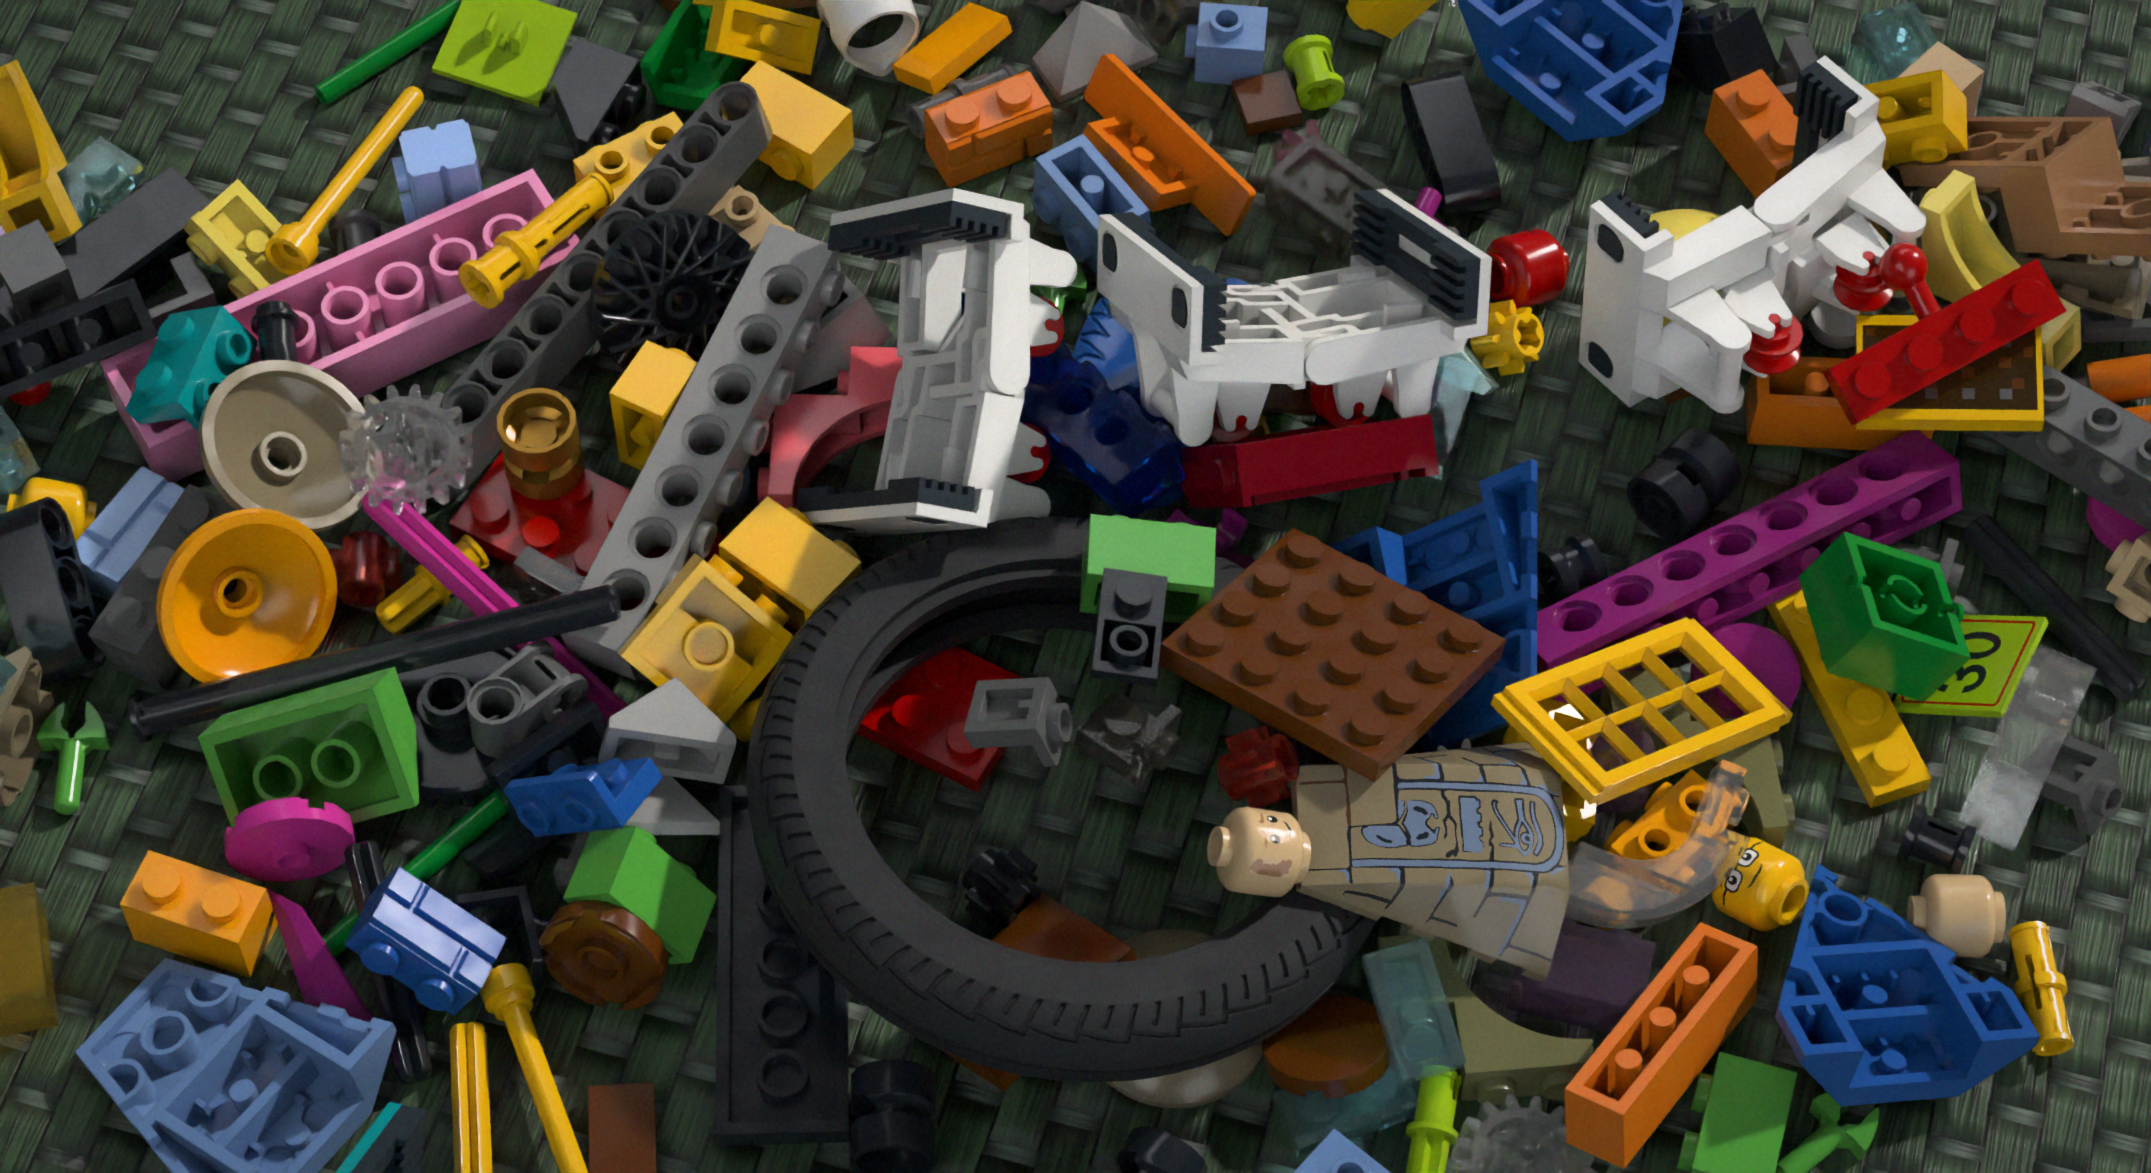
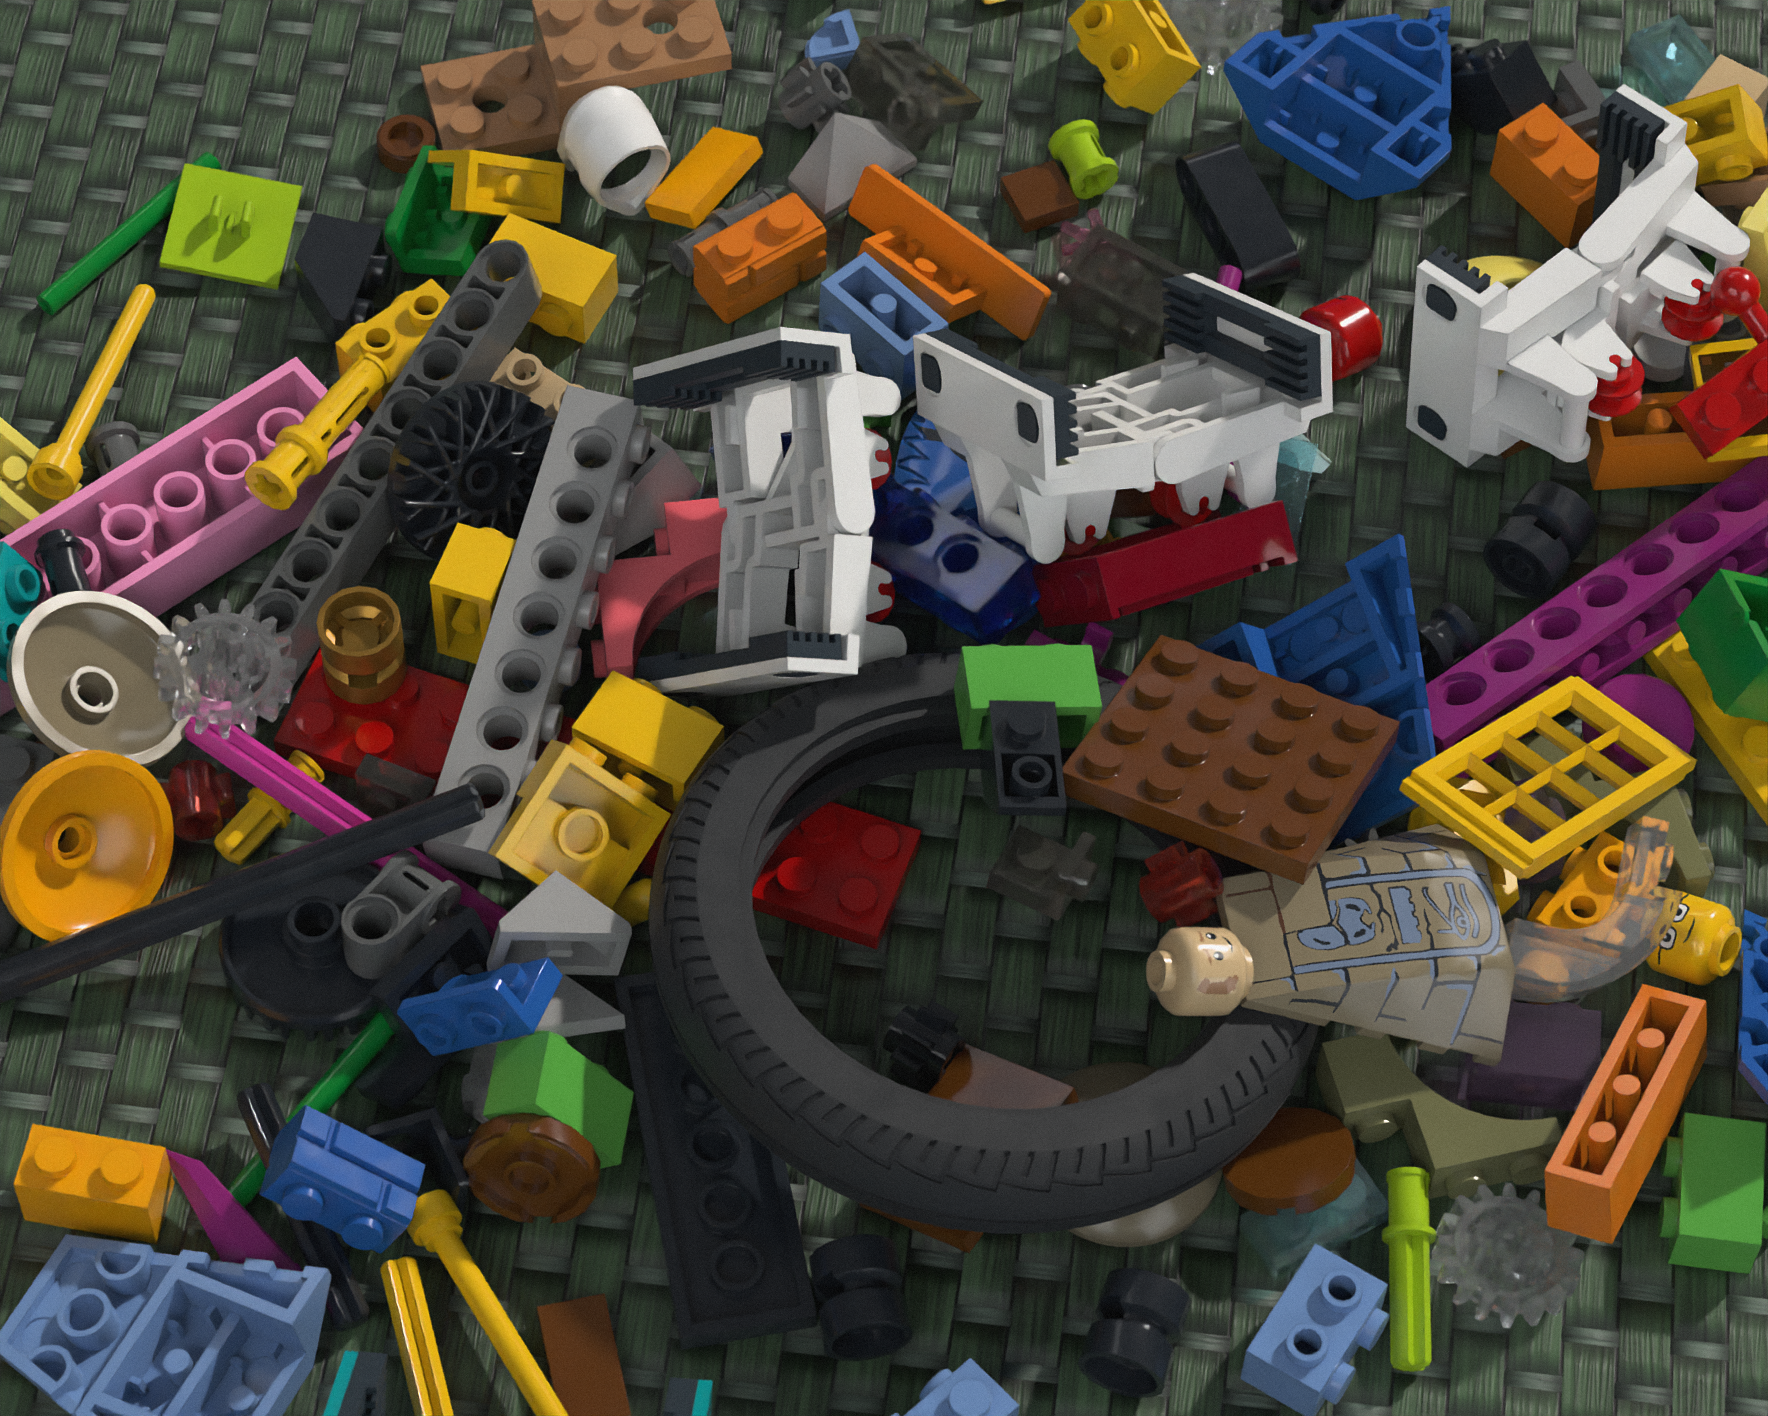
camera: 10 degrees left, 0 degrees up
bright green slope [198,666,419,828] -> none
dark pink plate [223,797,355,882] -> none
light blue brick [391,119,483,225] -> none
dark grey bracket [963,677,1073,767] -> none
medium blue brick [1185,2,1268,85] -> none
clear light blue plate [1361,937,1466,1086] -> none
yellow gear [1470,299,1544,376] -> none

